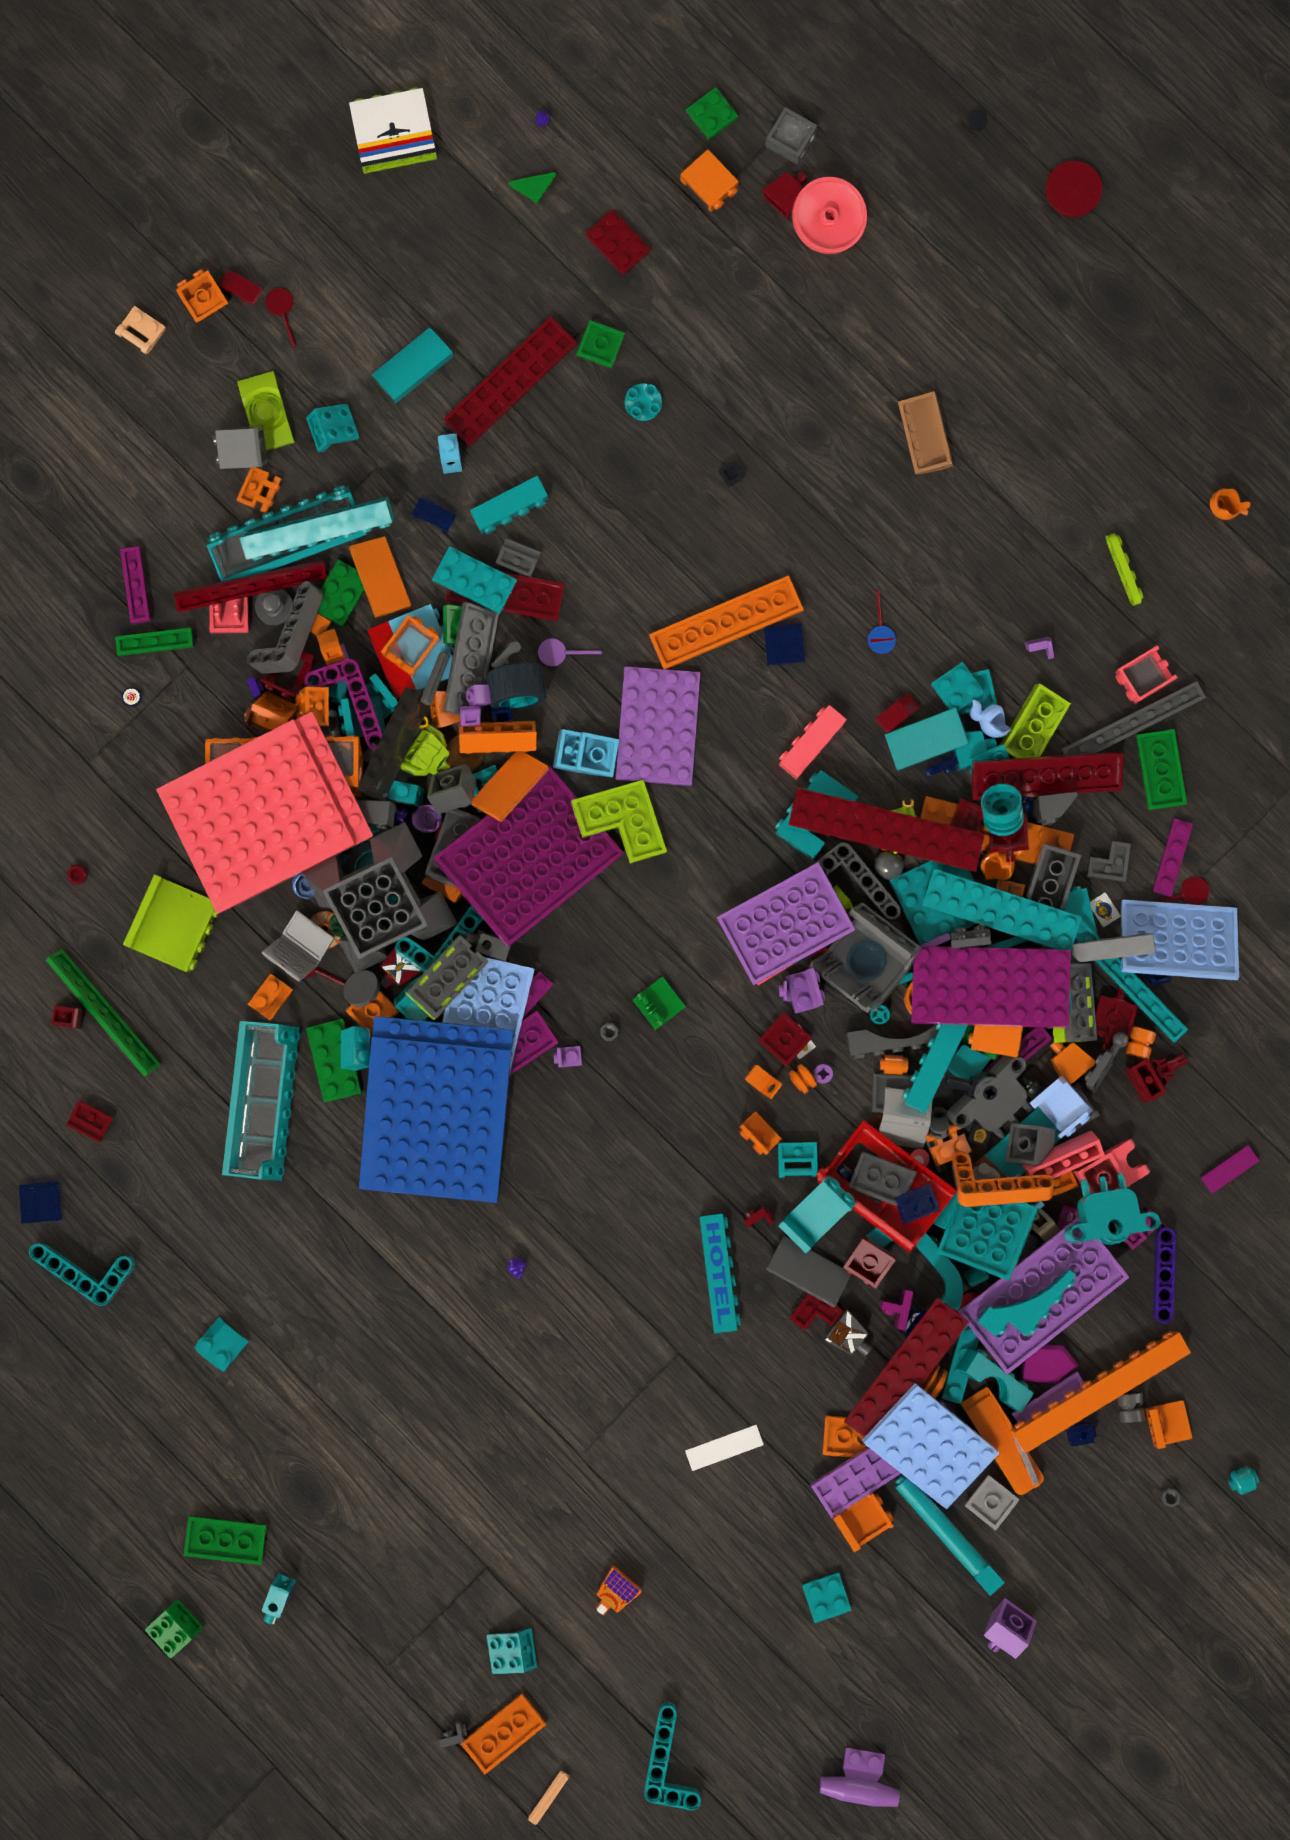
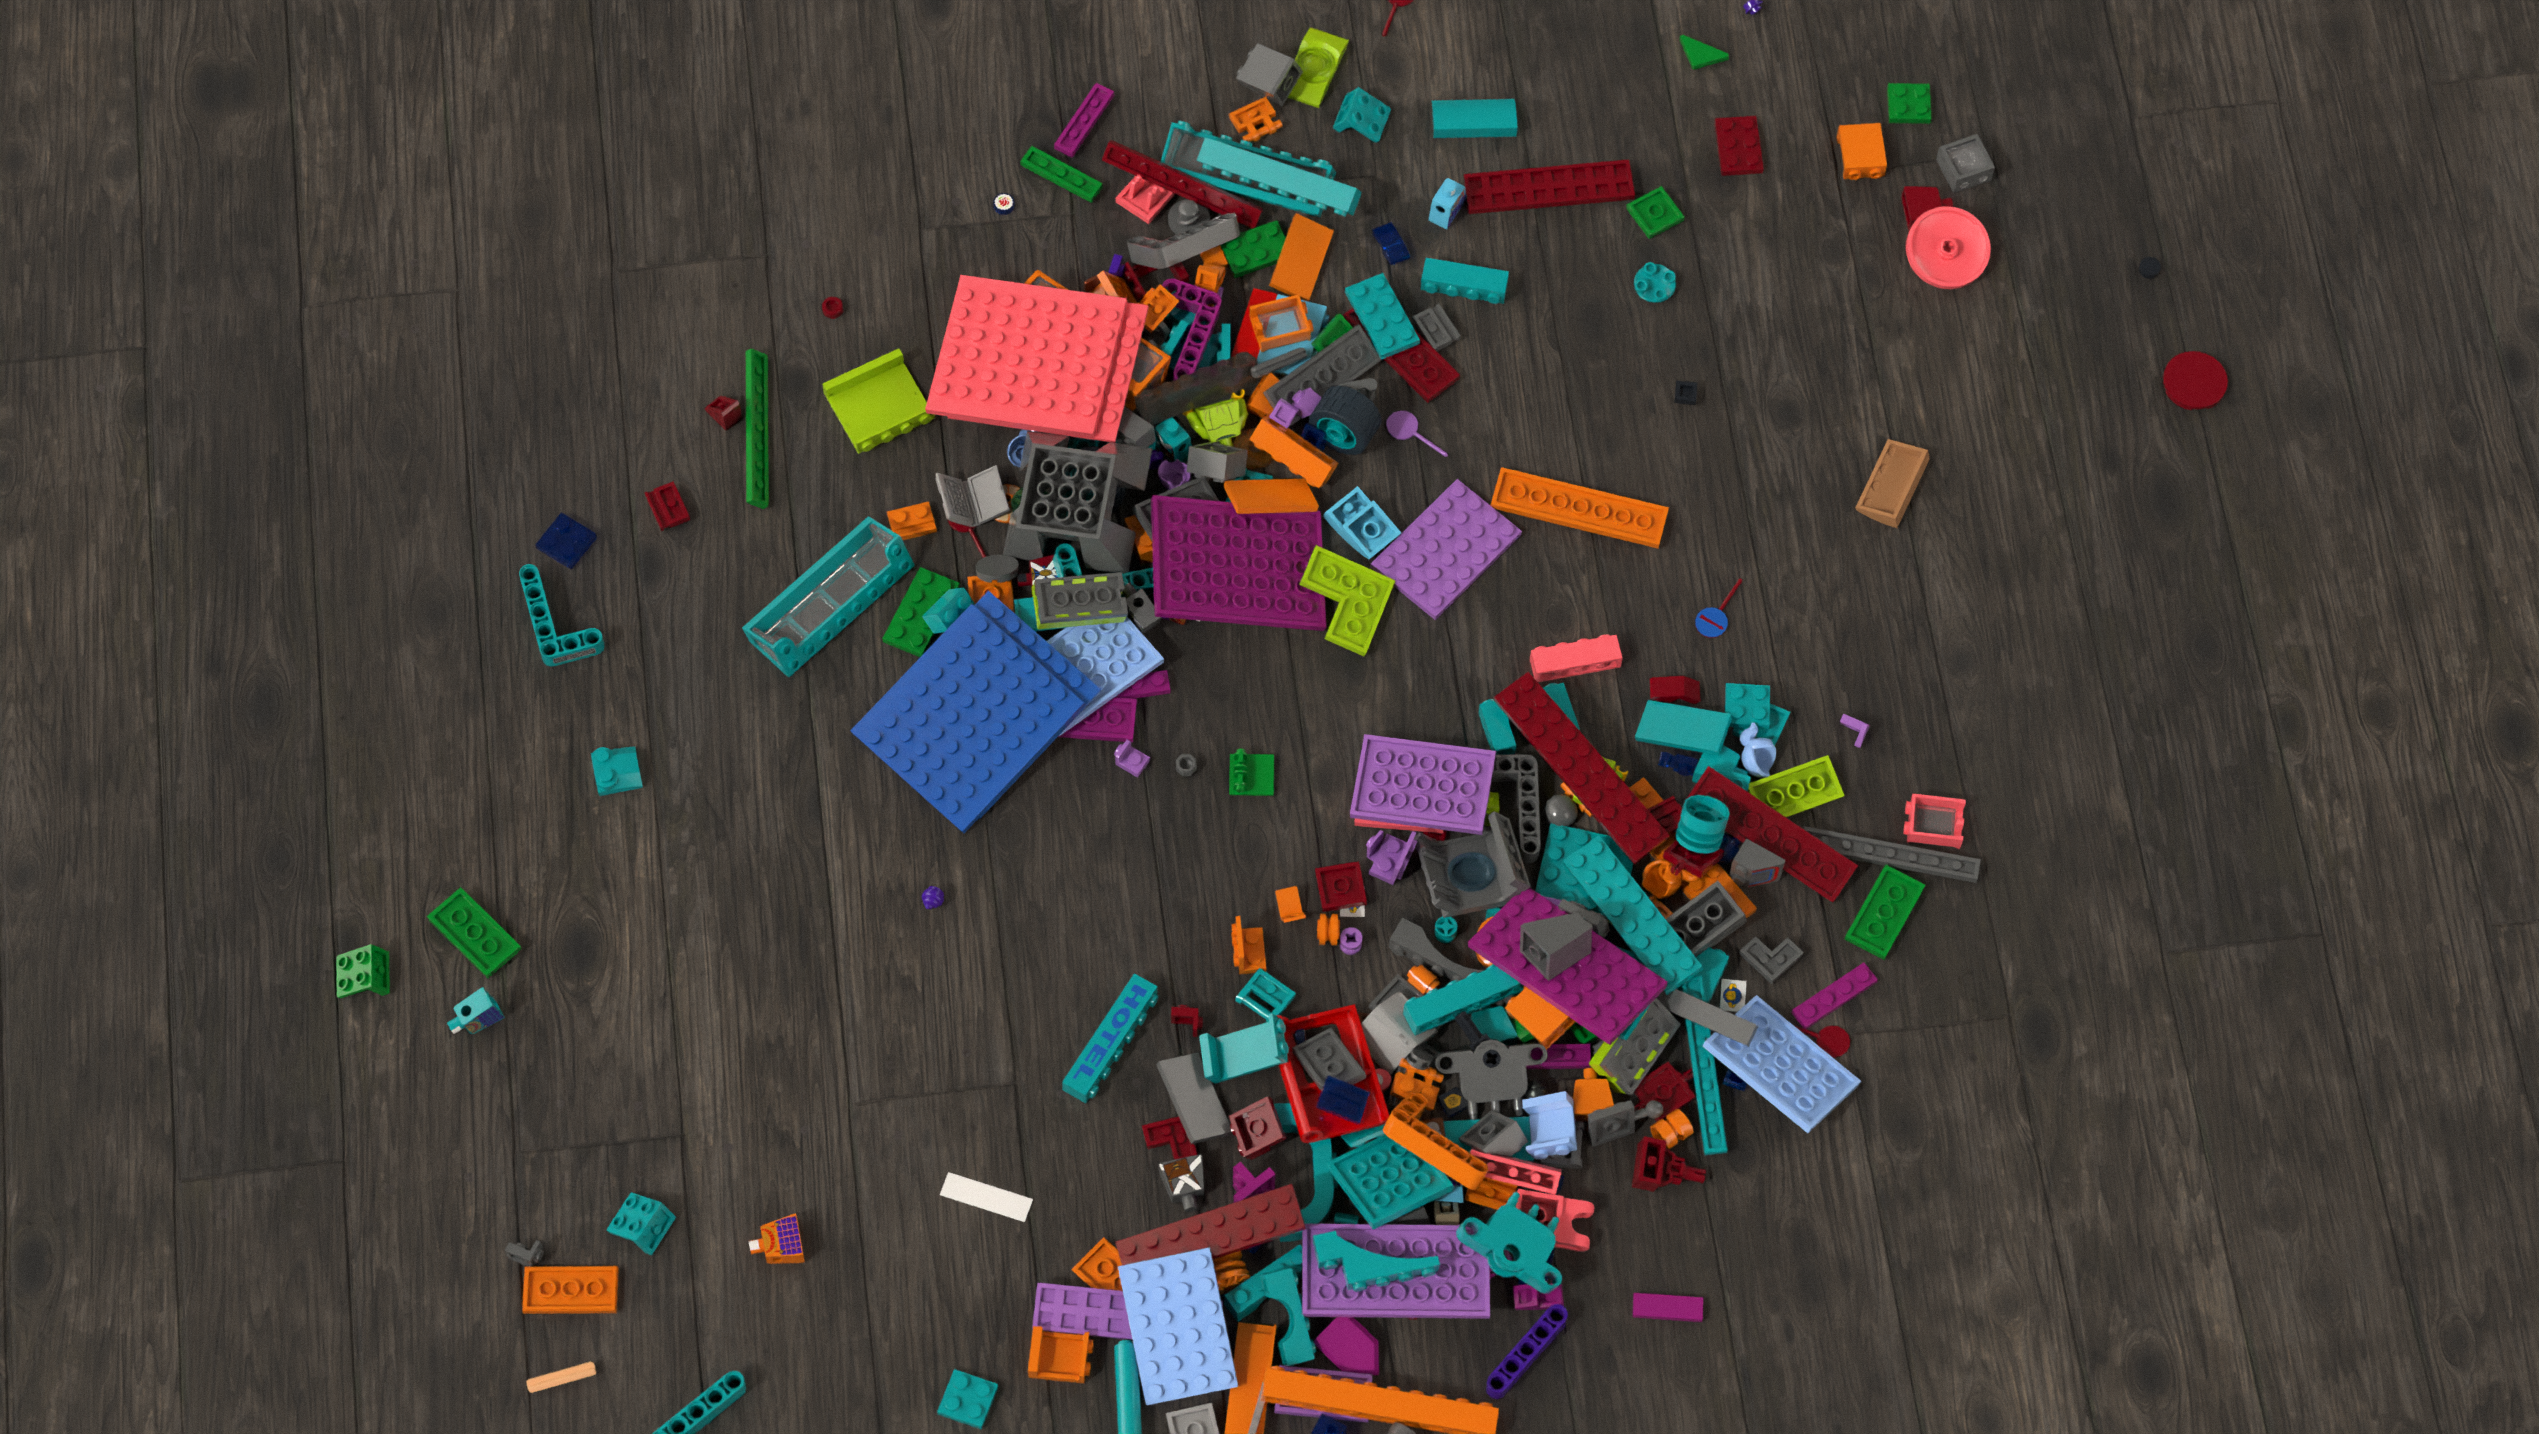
camera: 35 degrees right, 20 degrees down
clear blue plate [763,624,805,666] -> none
lime plate [1106,533,1143,606] -> none
orange hat [1210,488,1251,520] -> none
none -> dark grey slope [1520,912,1593,981]

